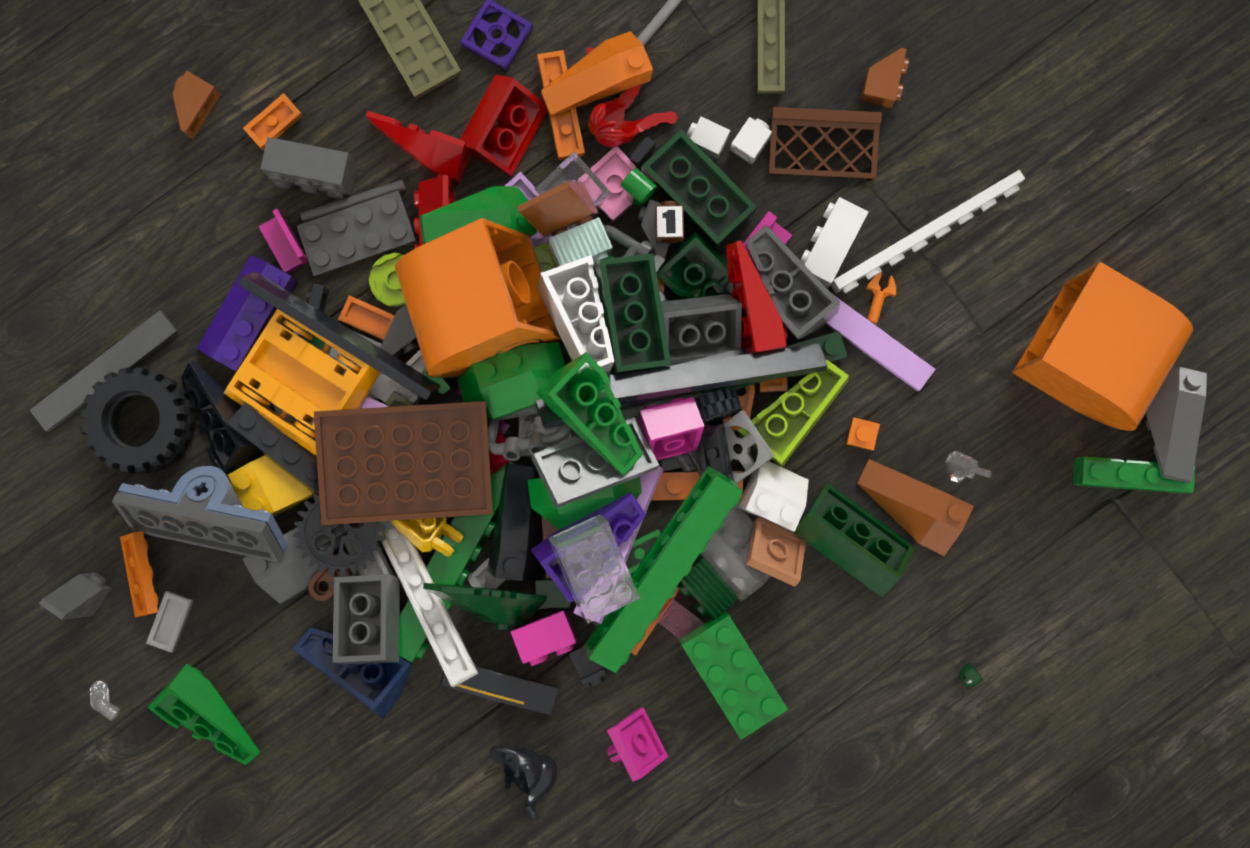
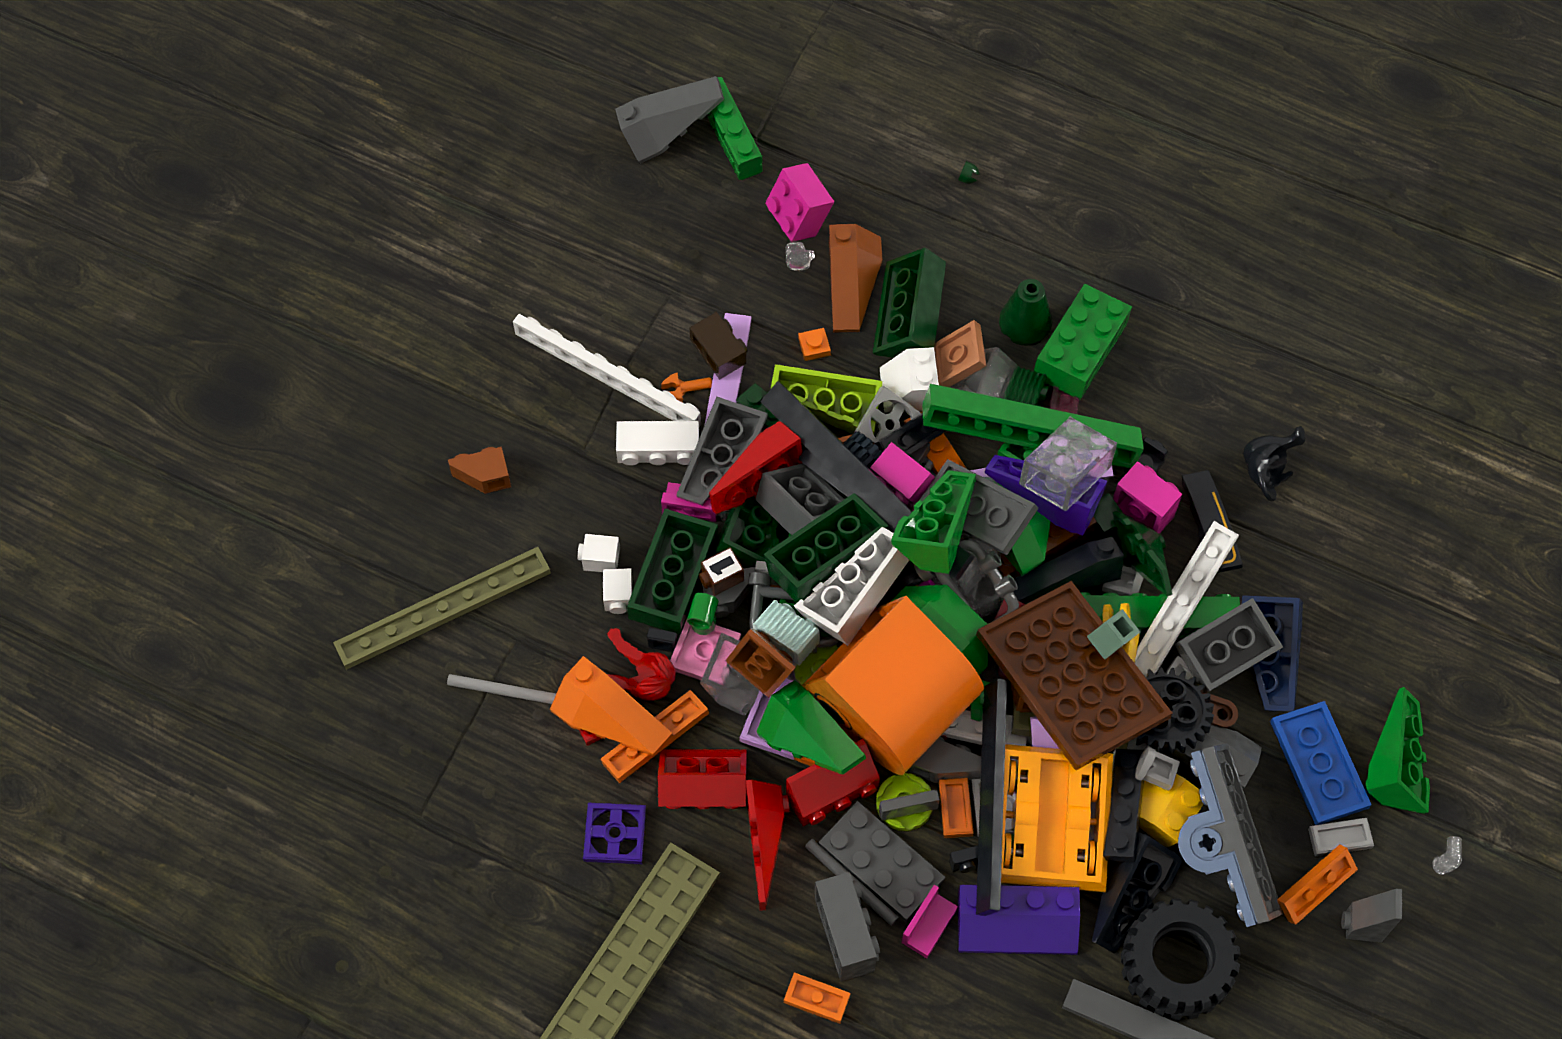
camera: 120 degrees left, 20 degrees down
dark pink tile [607,707,668,781] -> none
reddish brown fence [768,107,882,179] -> none
orange brick [1012,262,1193,431] -> none
none -> dark brown brick [689,312,748,380]
none -> dark pink brick [765,163,834,242]
none -> dark grey tile [879,790,939,821]
none -> dark green cone [999,279,1052,346]
none -> sand green brick [1087,609,1140,660]
none -> light grey tile [1135,746,1180,791]
none -> blue plate [1270,701,1372,825]

